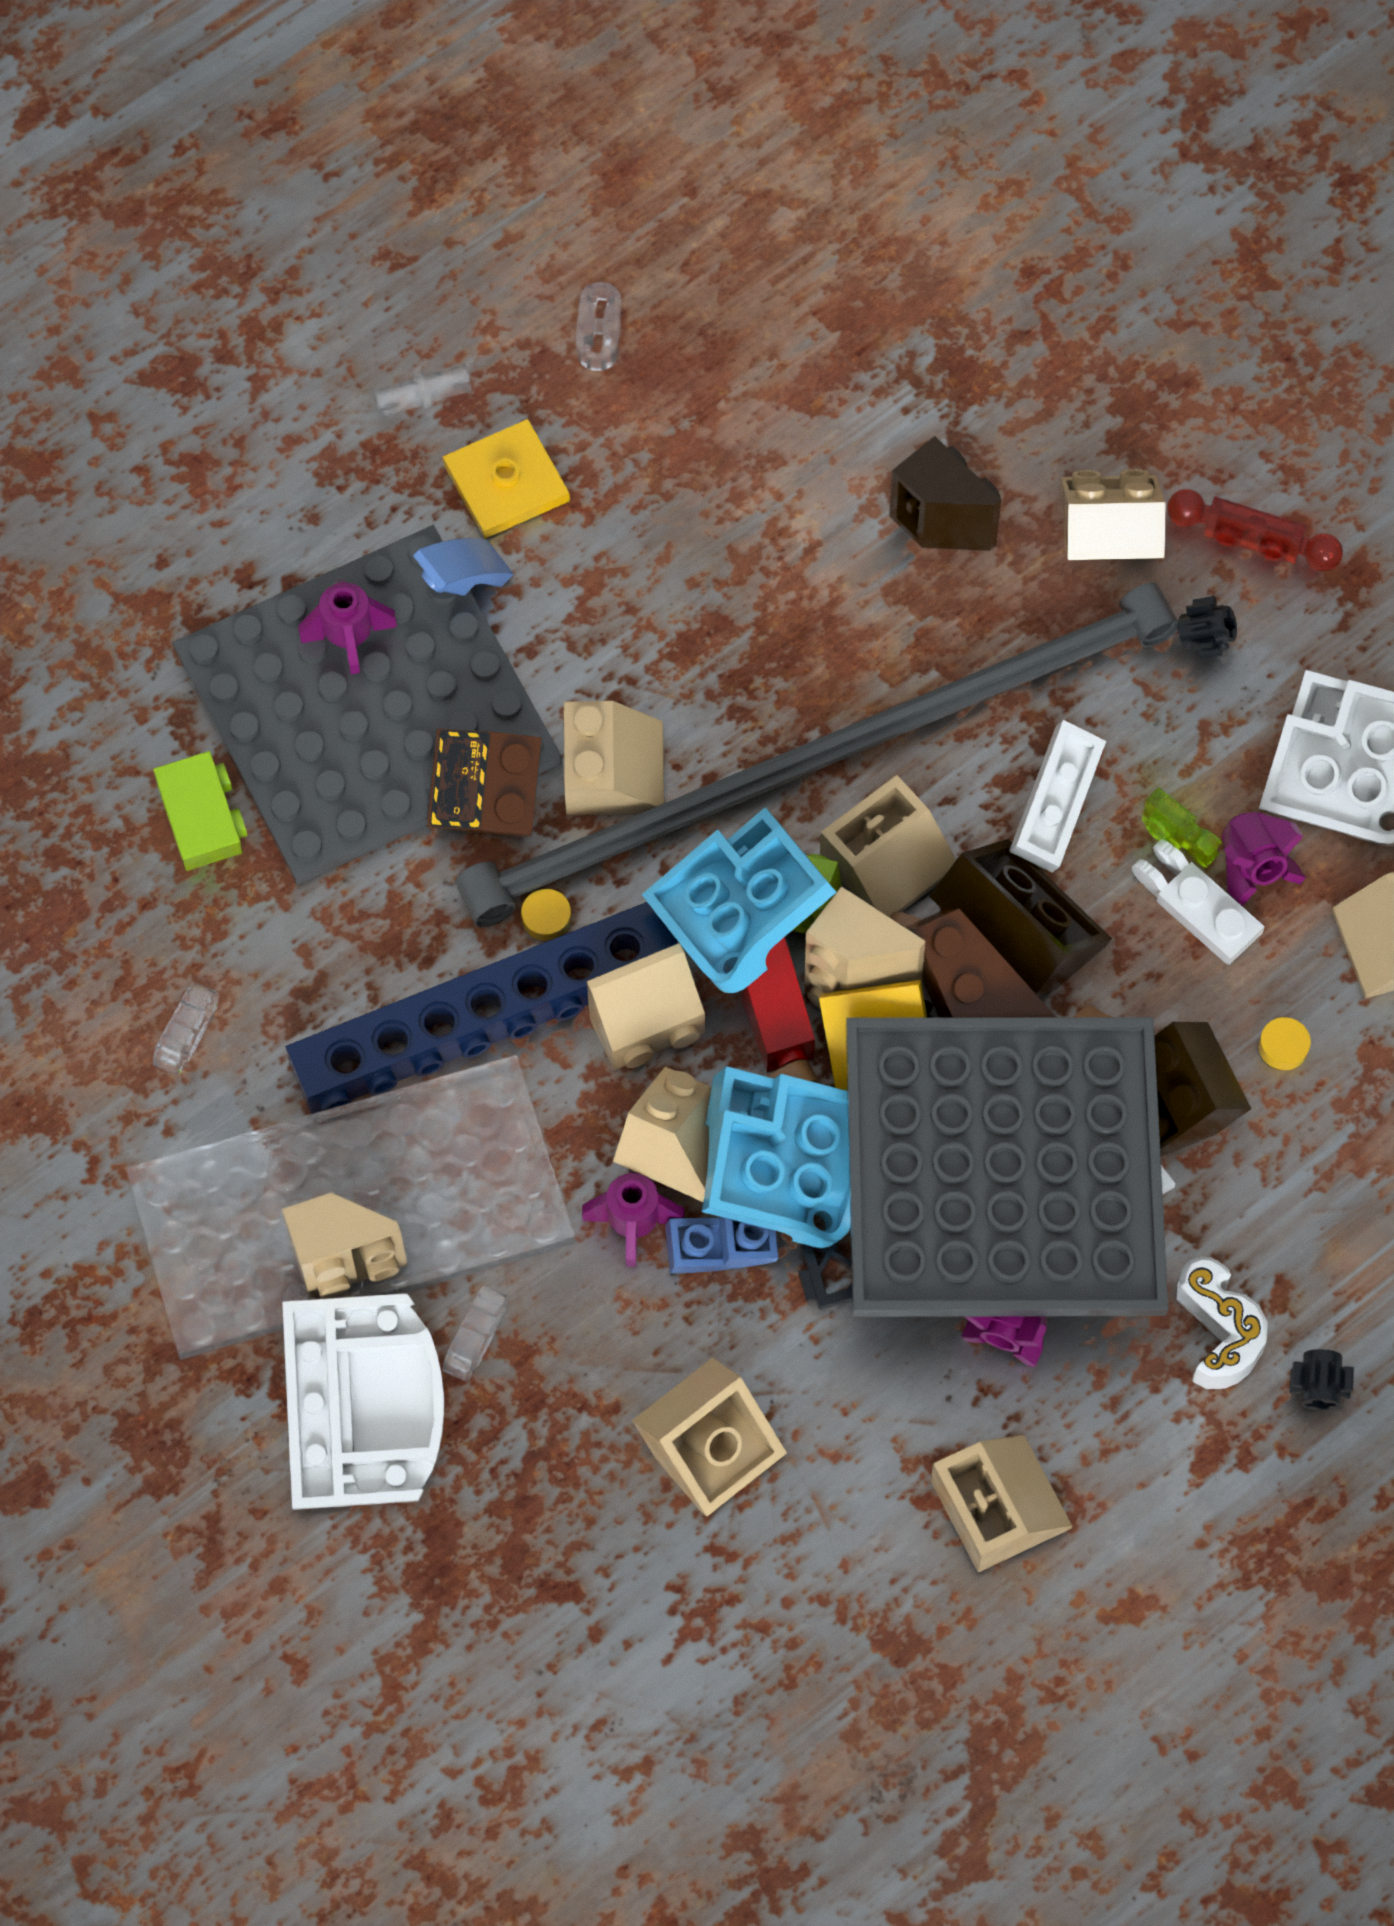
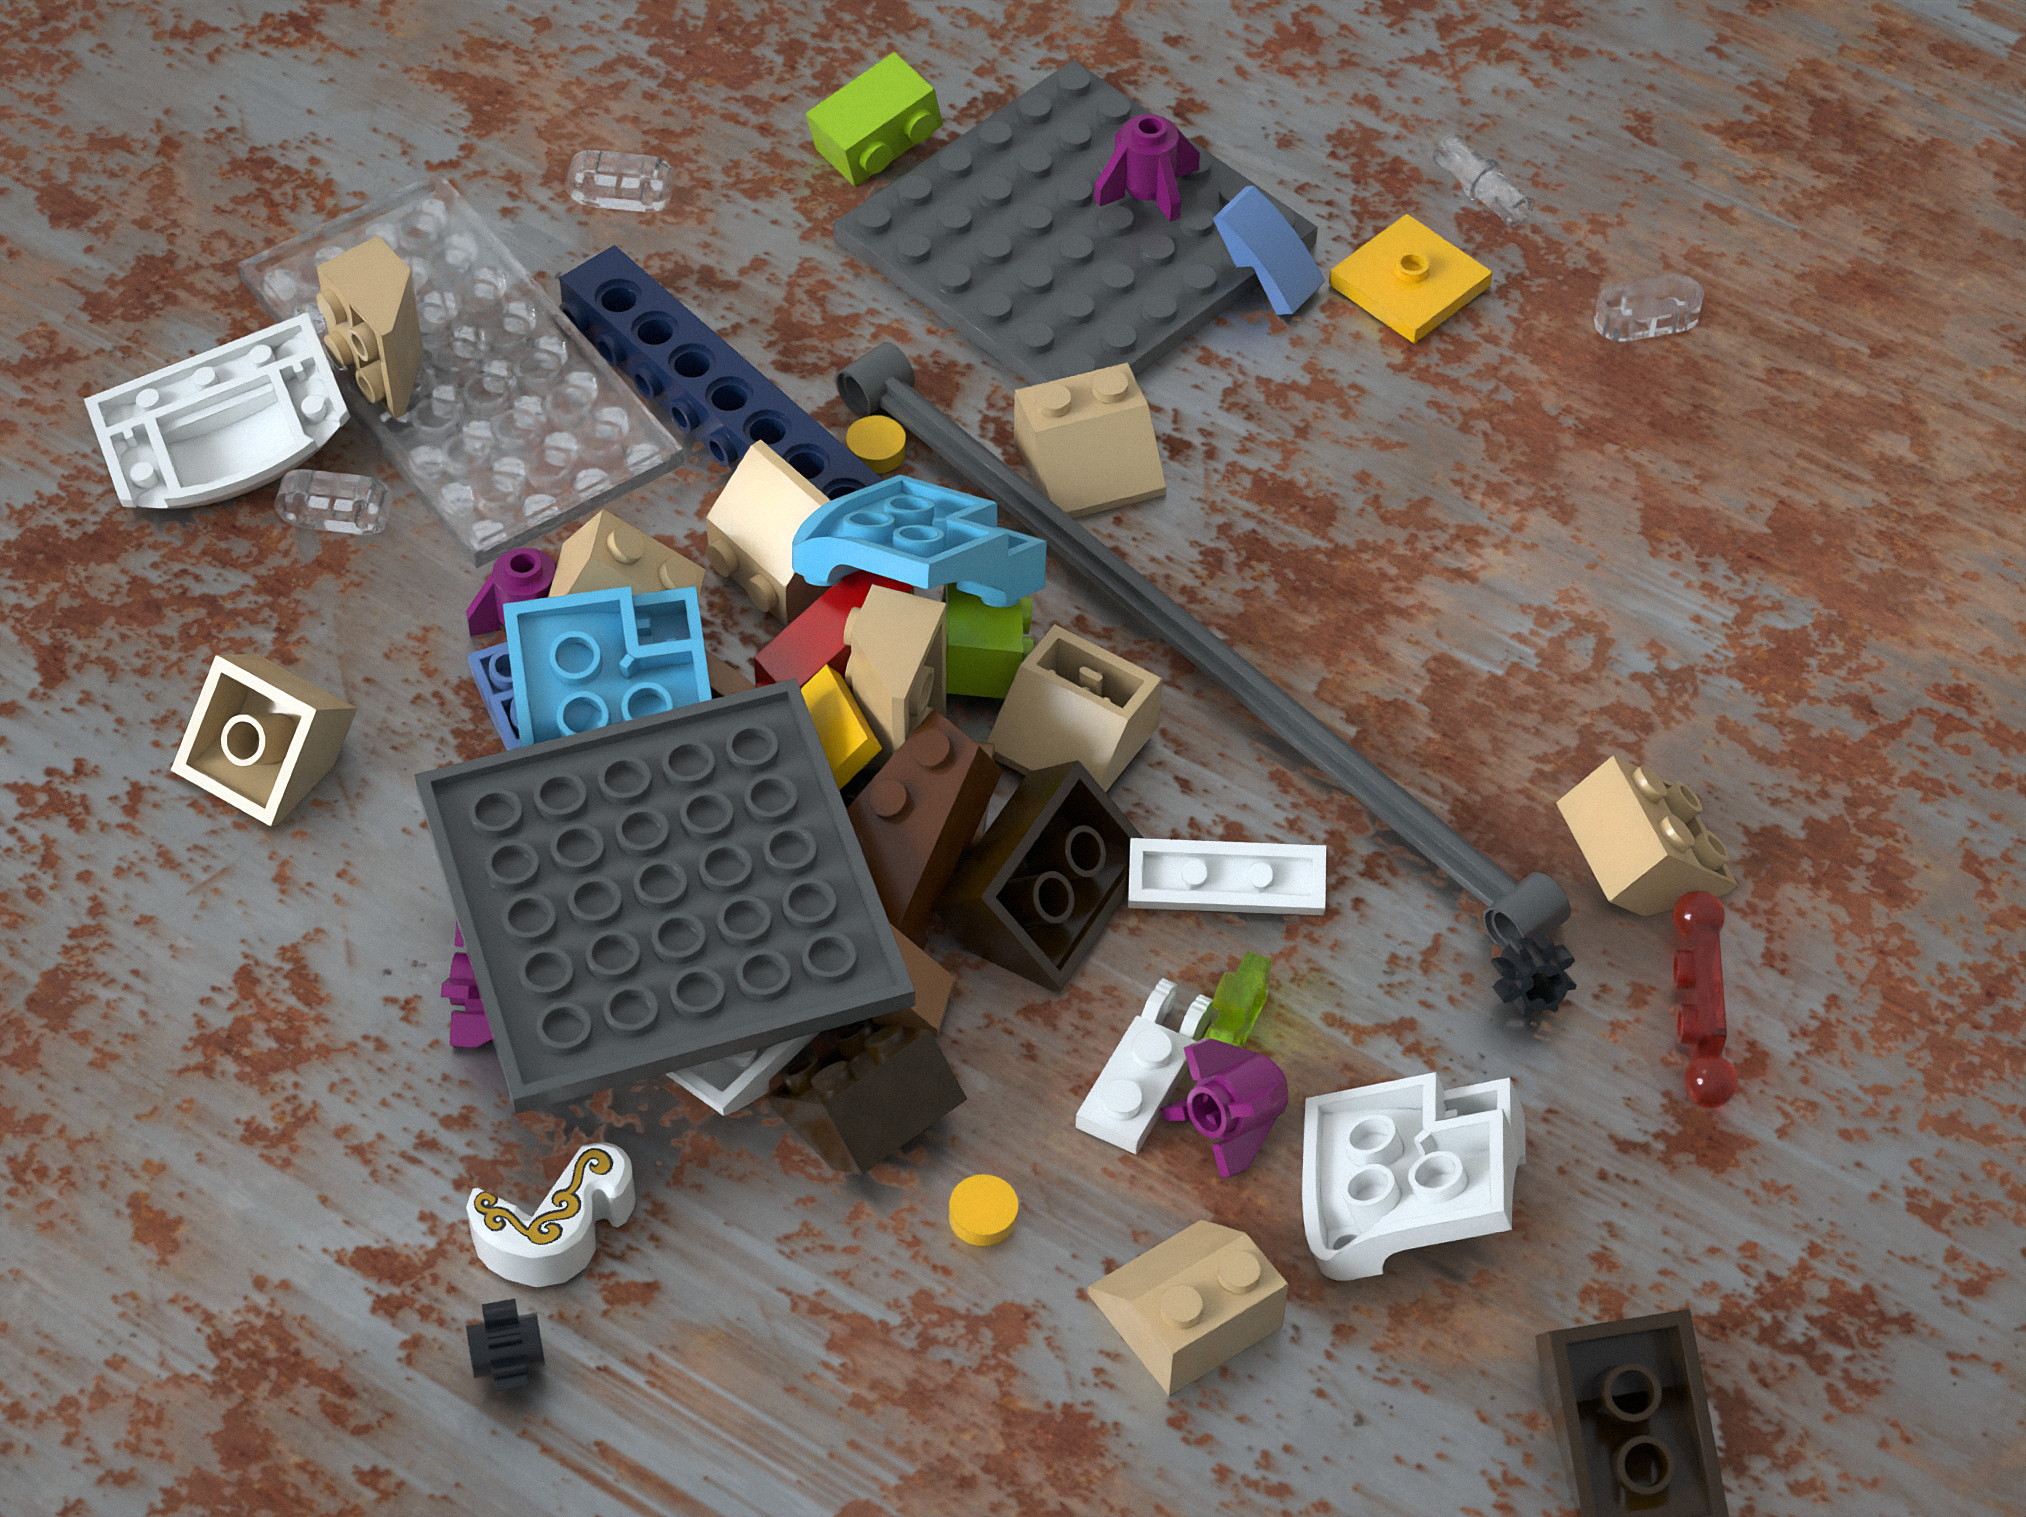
camera: 70 degrees right, 15 degrees down
slope [426,729,542,838] -> none
dark brown slope [889,436,1001,551] -> none
tan slope [931,1435,1072,1573] -> none

